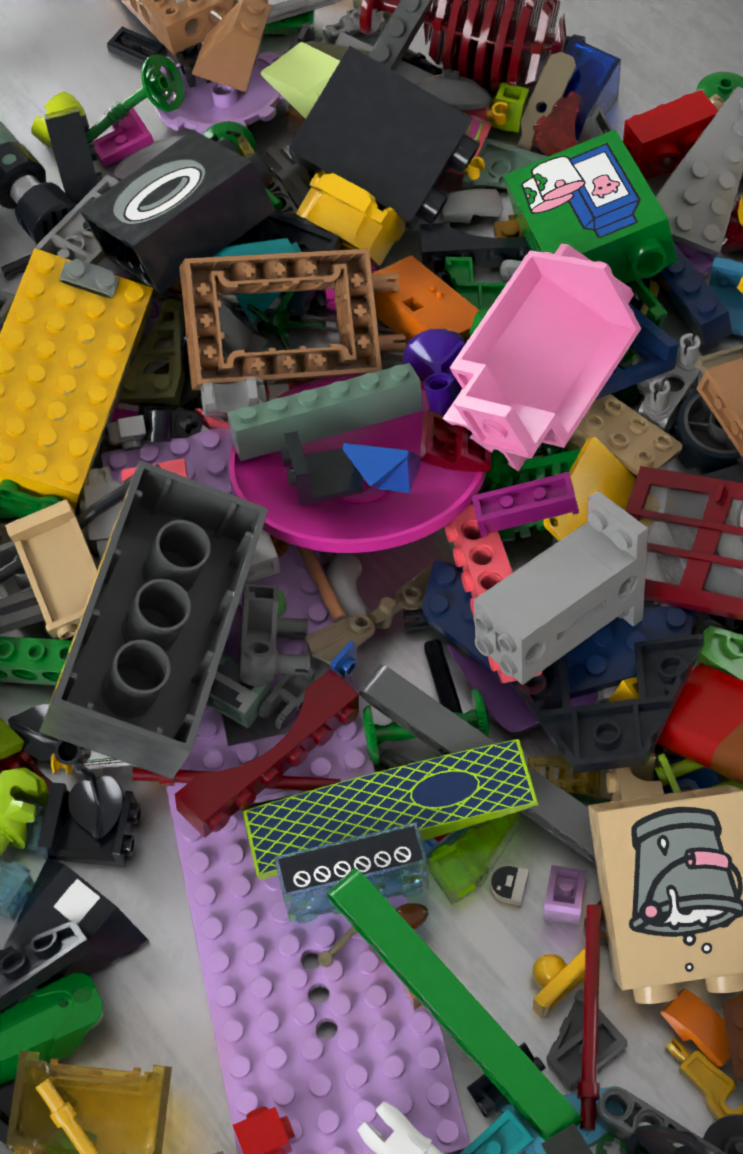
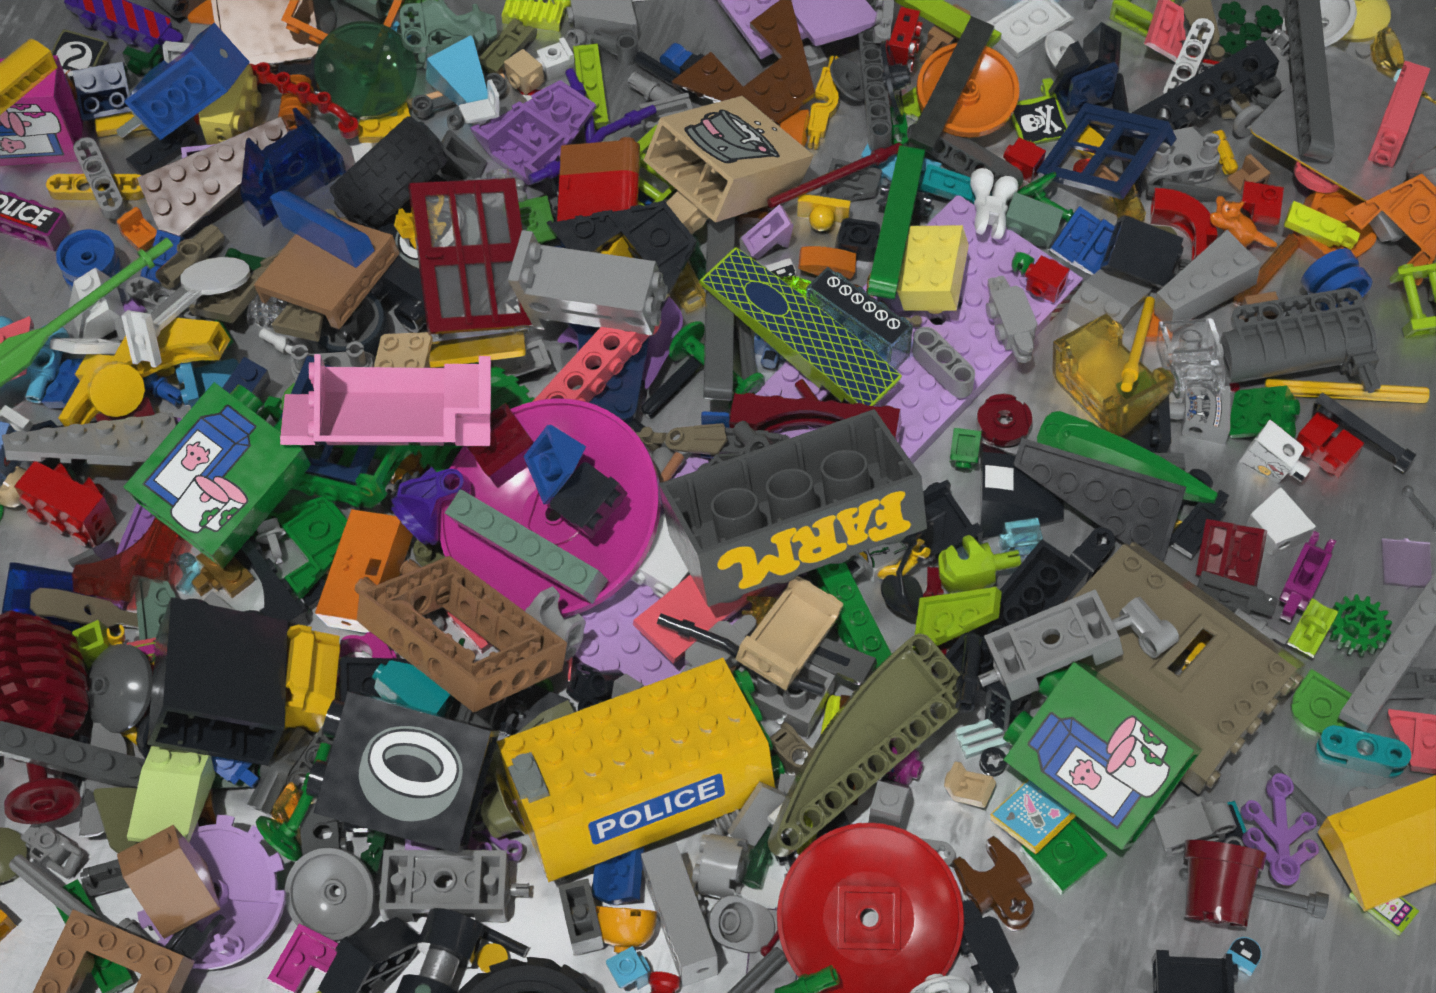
camera: 130 degrees left, 0 degrees up
green dish [85,54,184,144] -> none
magenta container [472,472,579,537] -> none
none -> yellow tile [477,943,509,973]
none -> orange slope [798,246,856,279]
none -> black piece [835,218,881,262]
none -> light yellow piece [897,225,969,314]
none -> light grey beam [912,327,975,398]
none -> green bracket [949,428,981,469]
none -> dark red plate [976,394,1032,446]
none -> light grey hinge [986,275,1038,363]
none -> green hinge [1011,252,1035,275]

